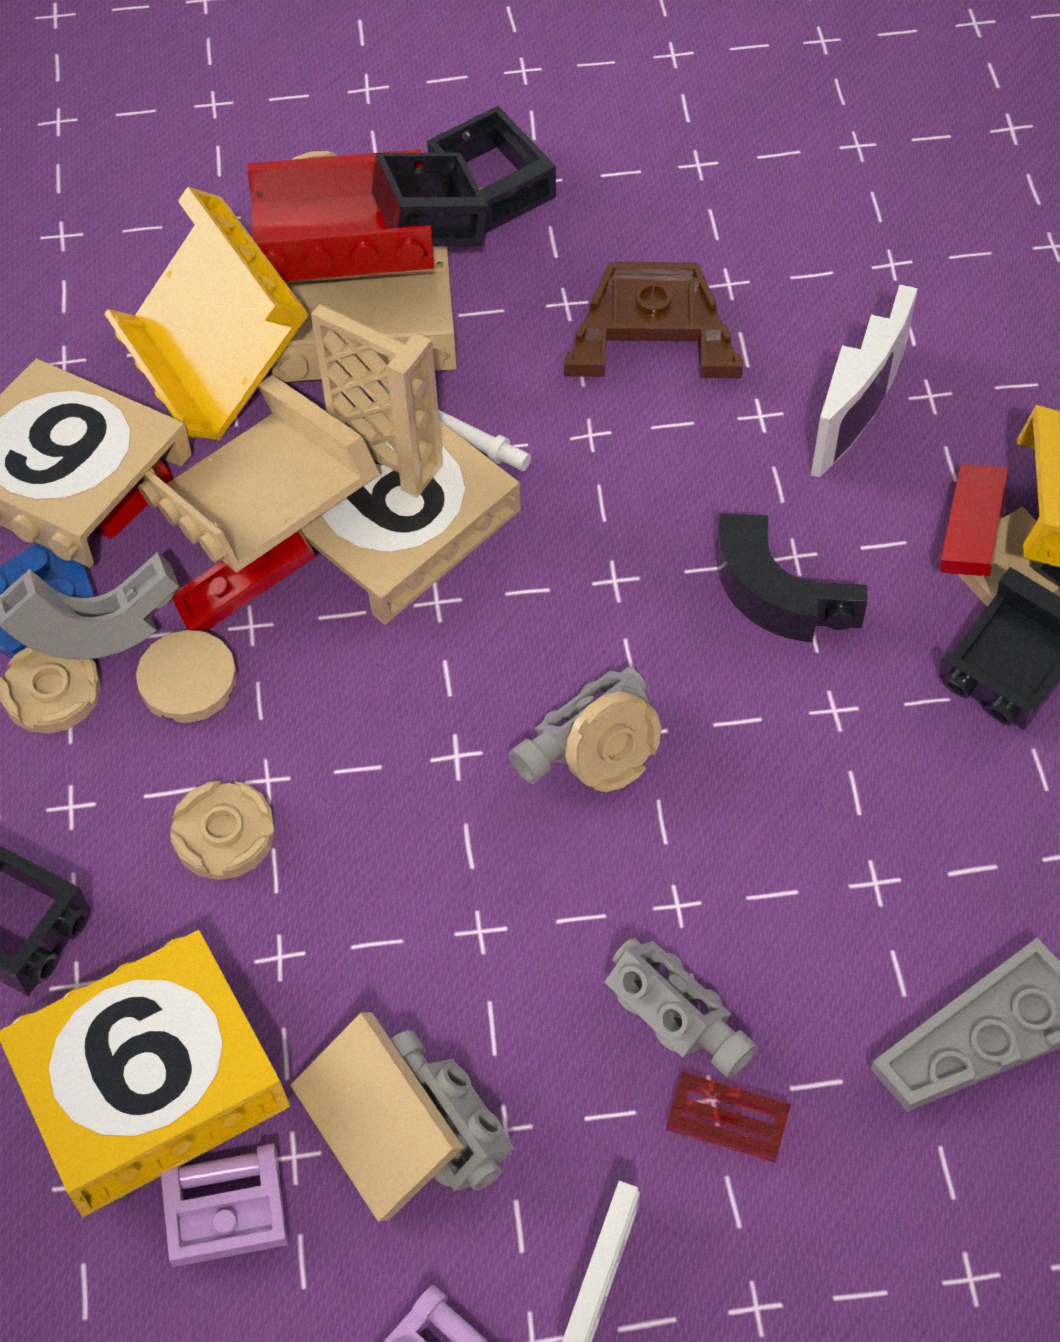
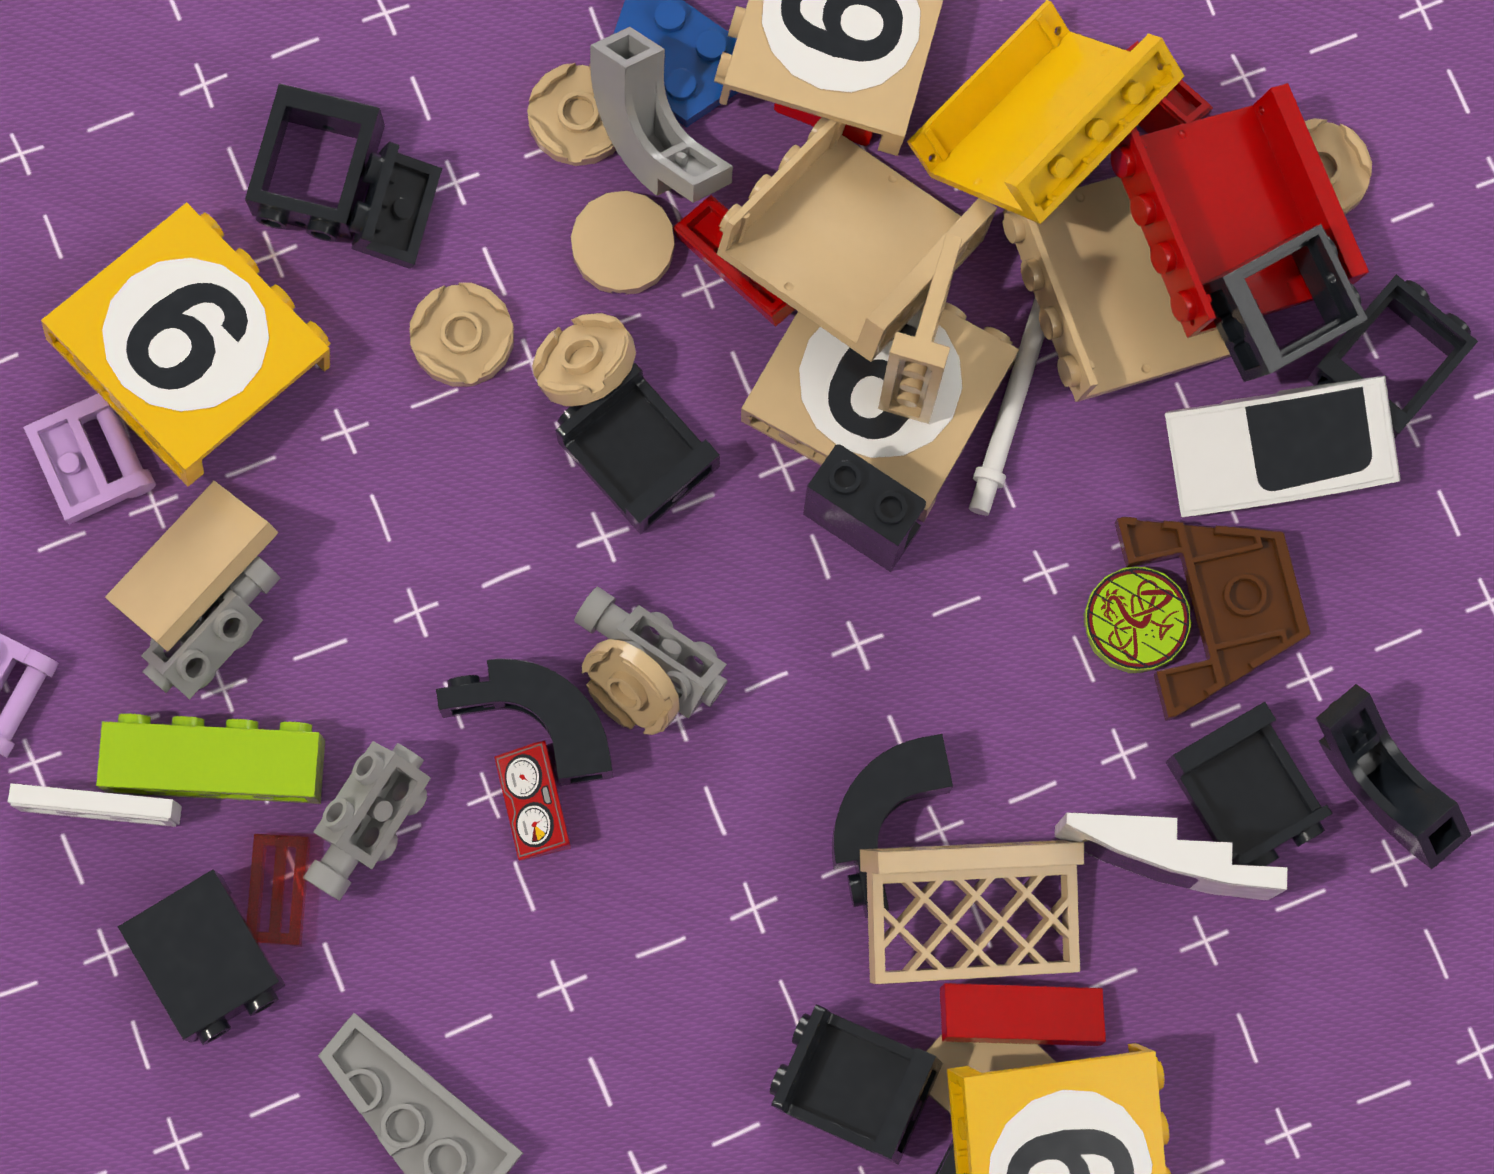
camera: 70 degrees right, 20 degrees up
none -> lime brick [96,714,325,804]
none -> black panel [118,869,285,1045]
none -> black bracket [348,141,442,269]
none -> black arch [436,659,614,786]
none -> slope [494,740,571,861]
none -> tan tile [532,313,636,407]
none -> black panel [556,363,720,535]
none -> black panel [803,444,926,572]
none -> tan fence [860,840,1084,984]
none -> tile [1083,567,1191,673]
none -> slope [1165,376,1400,517]
none -> black panel [1166,702,1333,866]
none -> black arch [1316,684,1472,869]

